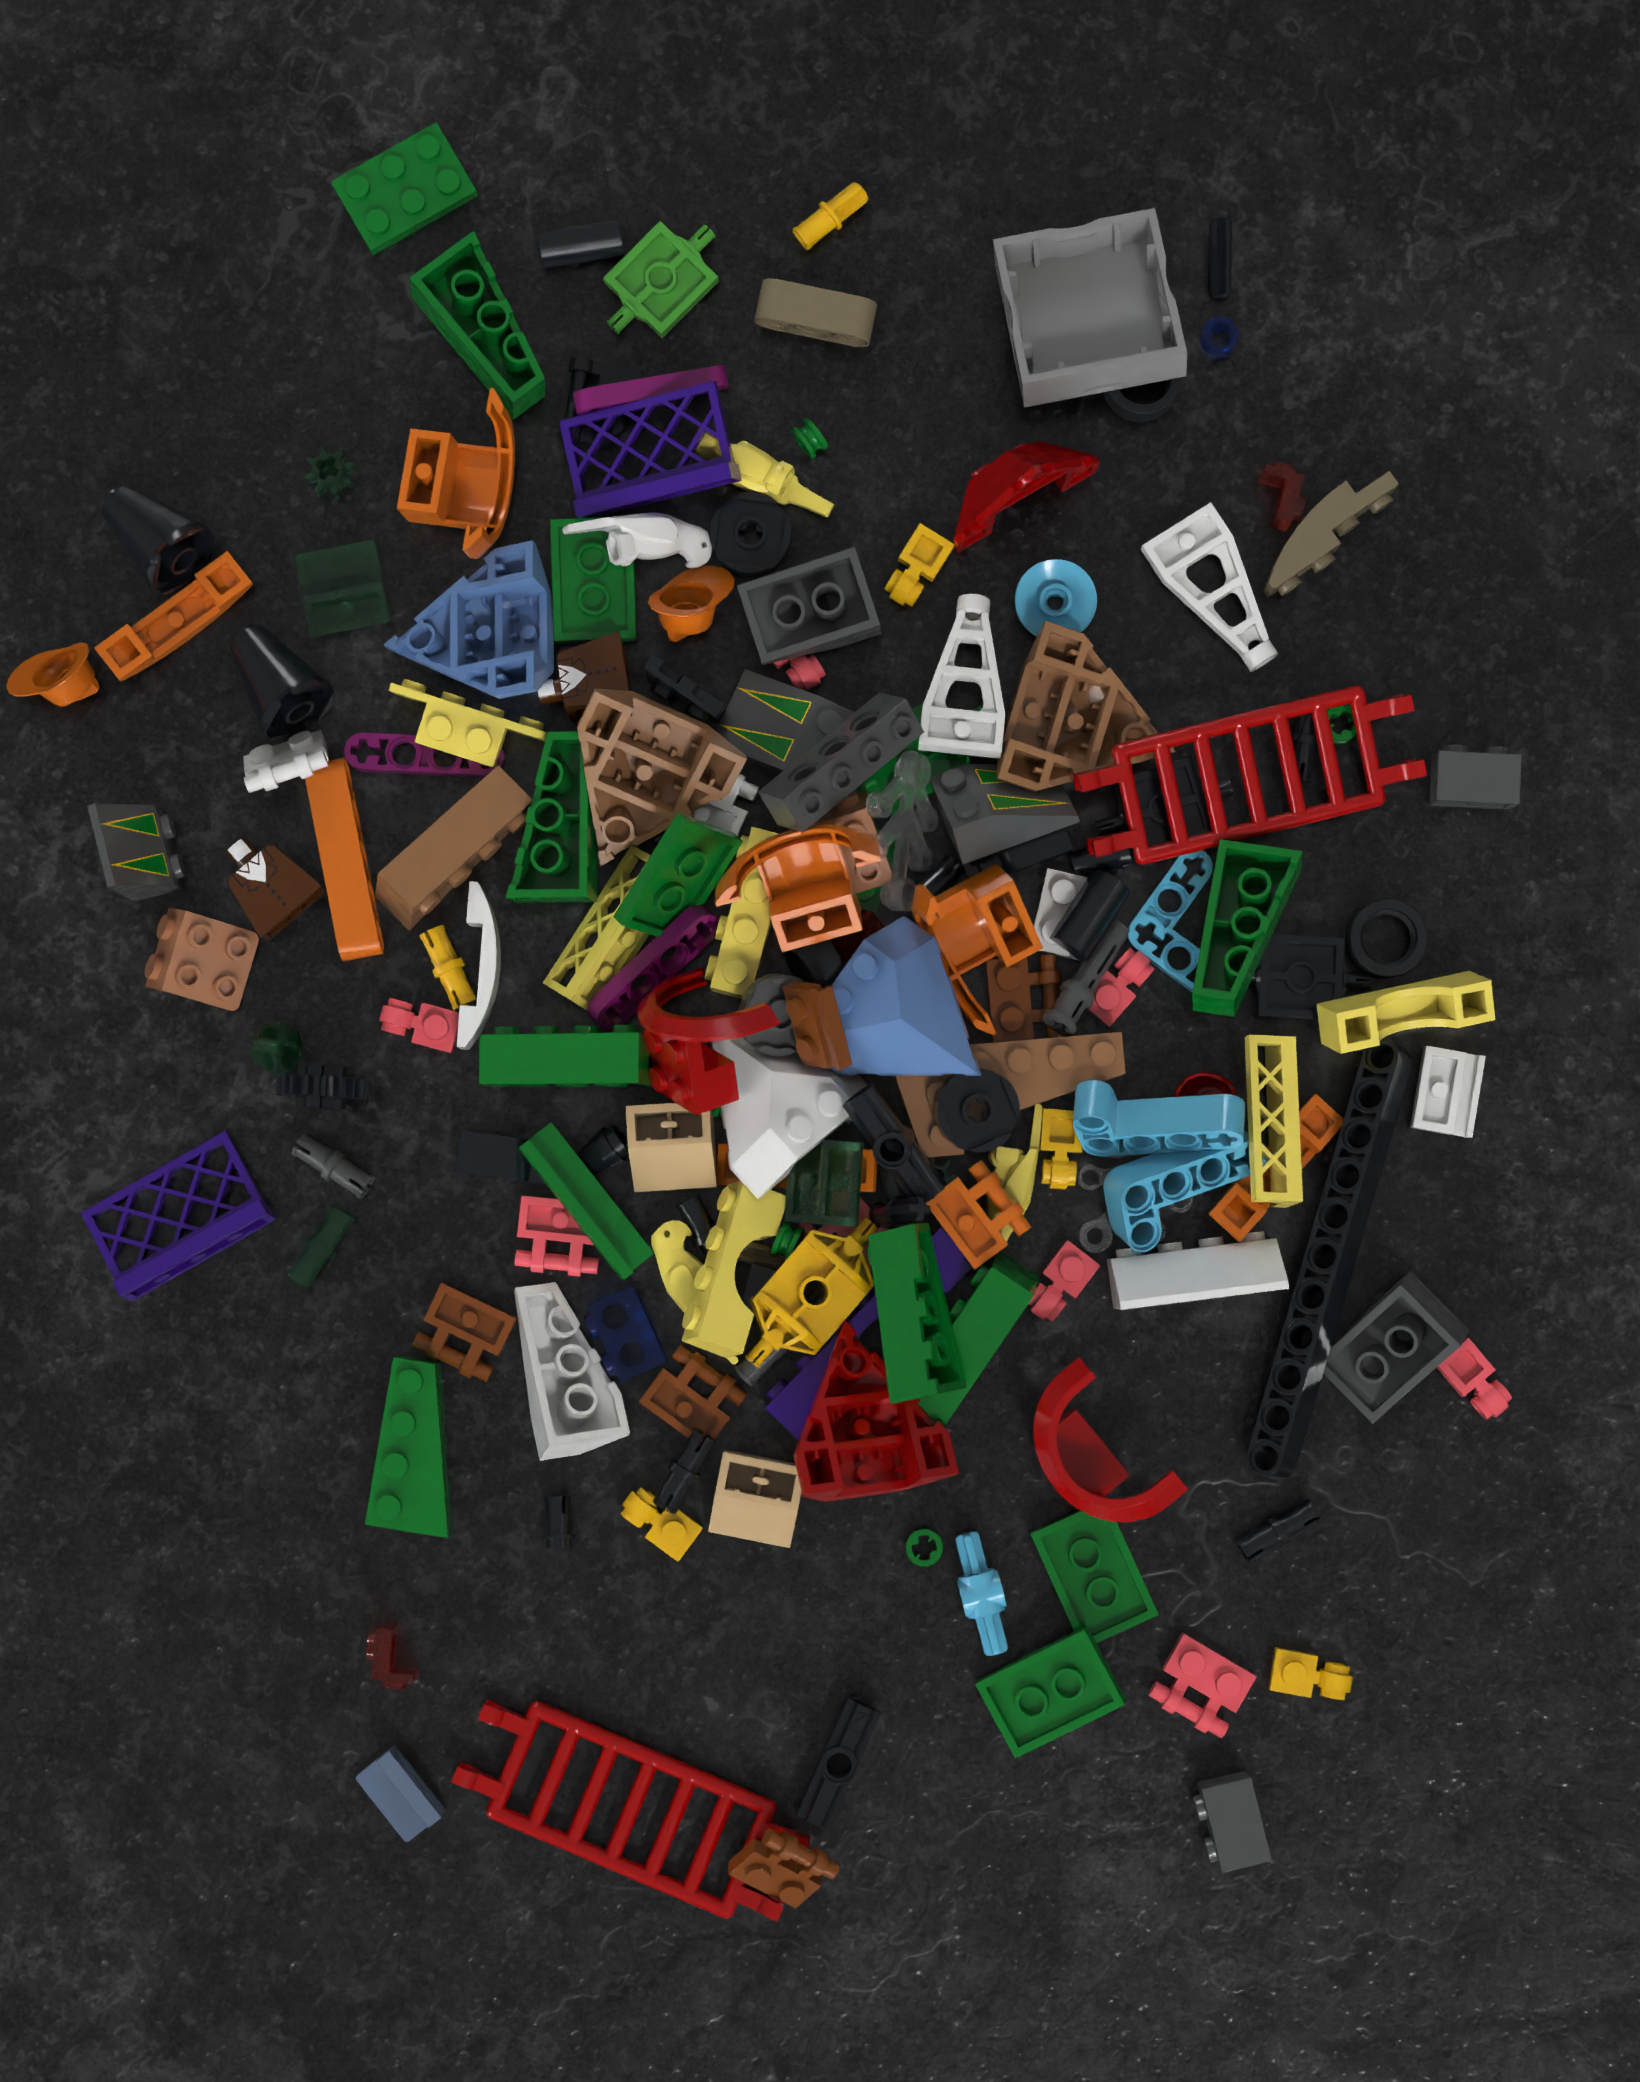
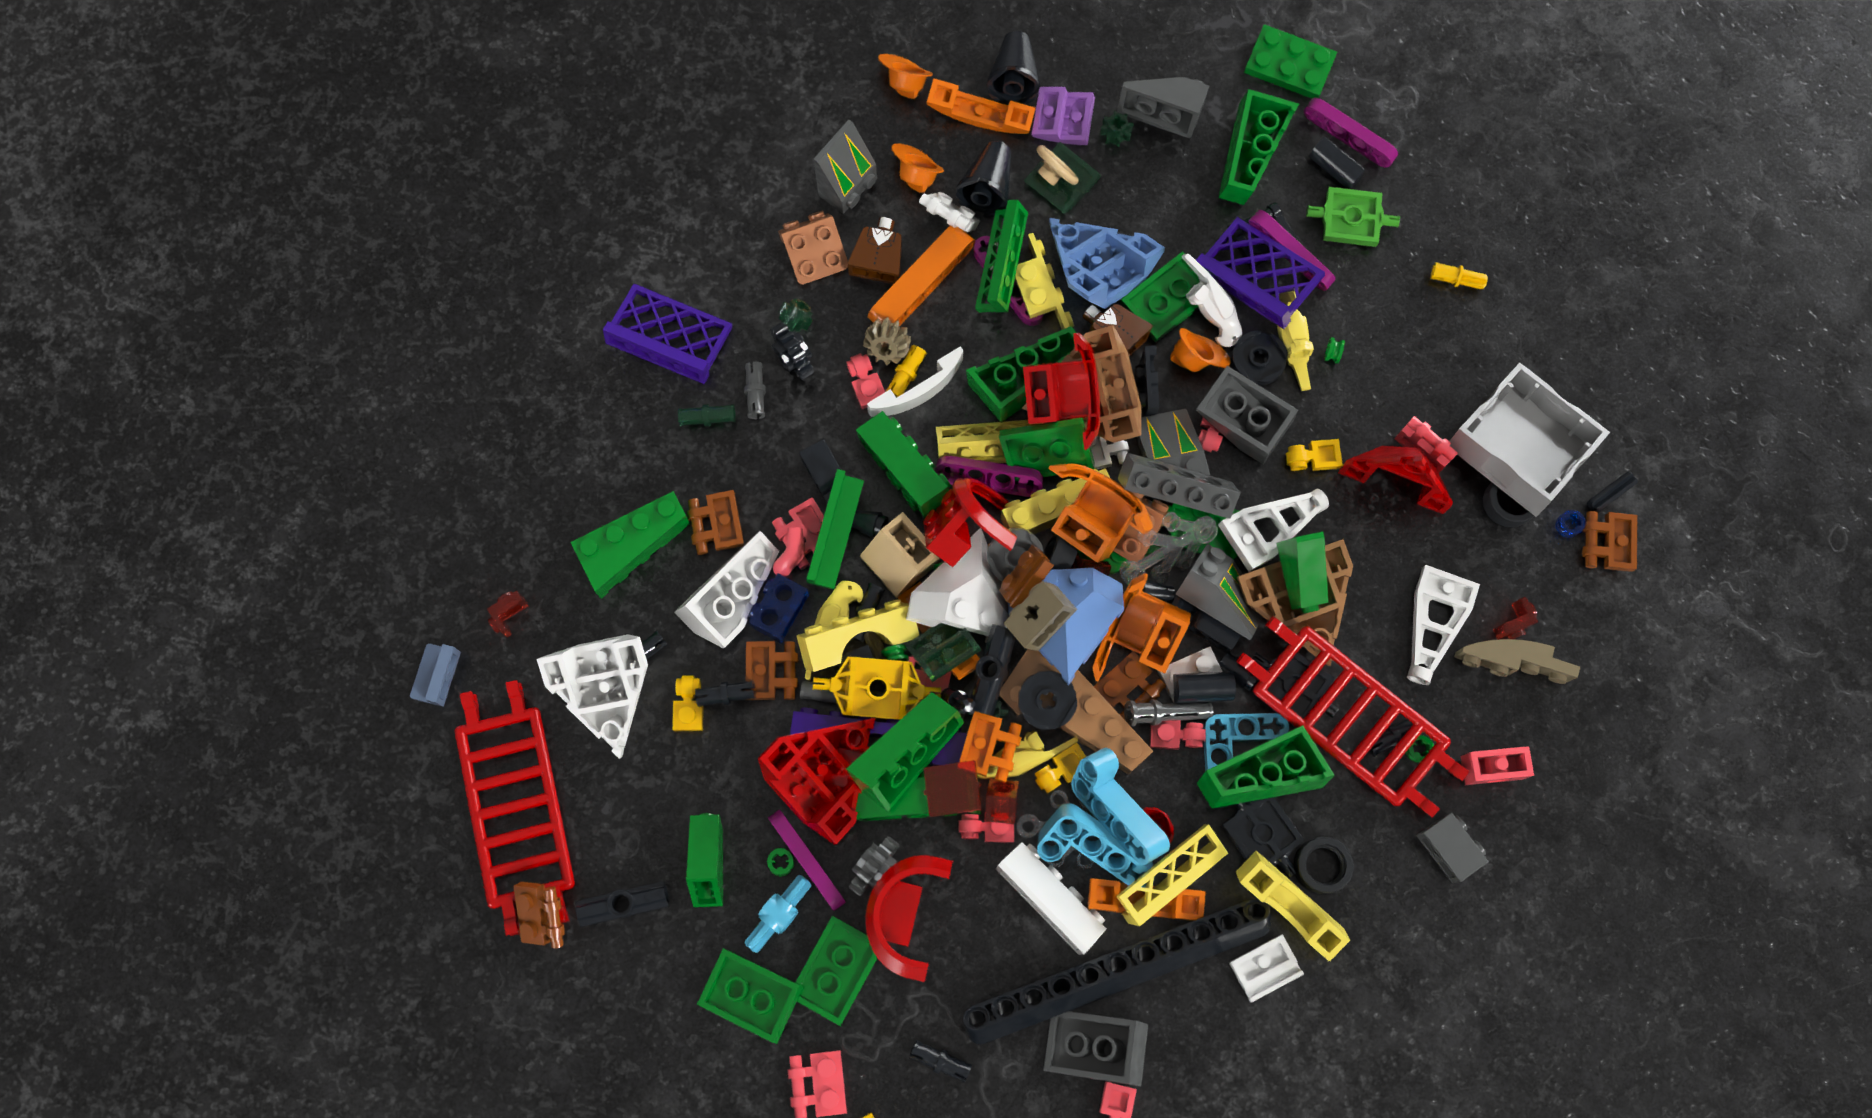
camera: 50 degrees right, 10 degrees down
medium nougat wedge [375,765,532,931] -> none
orange piece [397,388,515,559] -> none
tan slope [708,1449,801,1548] -> none
dark tan beam [754,279,878,347] -> none
medium azure dish [1015,559,1097,636] -> none
none -> white wedge [537,634,648,759]
none -> green slope [686,813,723,907]
none -> magenta beam [768,809,846,911]
none -> coral arm [773,528,805,577]
none -> dark grey gear [849,836,899,896]
none -> dark tan gear [863,317,911,366]
none -> orange piece [891,143,944,193]
none -> clear red piece [924,760,981,817]
none -> green fence [975,200,1028,312]
none -> clear red brick [985,779,1019,824]
none -> dark tan brick [1004,581,1077,651]
none -> red piece [1023,333,1100,450]
none -> medium lavender slope [1032,87,1095,145]
none -> tan piece [1037,145,1079,186]
none -> dark grey slope [1117,77,1209,139]
none -> green slope [1276,532,1328,614]
none -> magenta beam [1304,98,1398,168]
none -> coral plate [1394,416,1458,473]
none -> coral brick [1460,746,1534,785]
none -> dark orange plate [1582,511,1637,572]

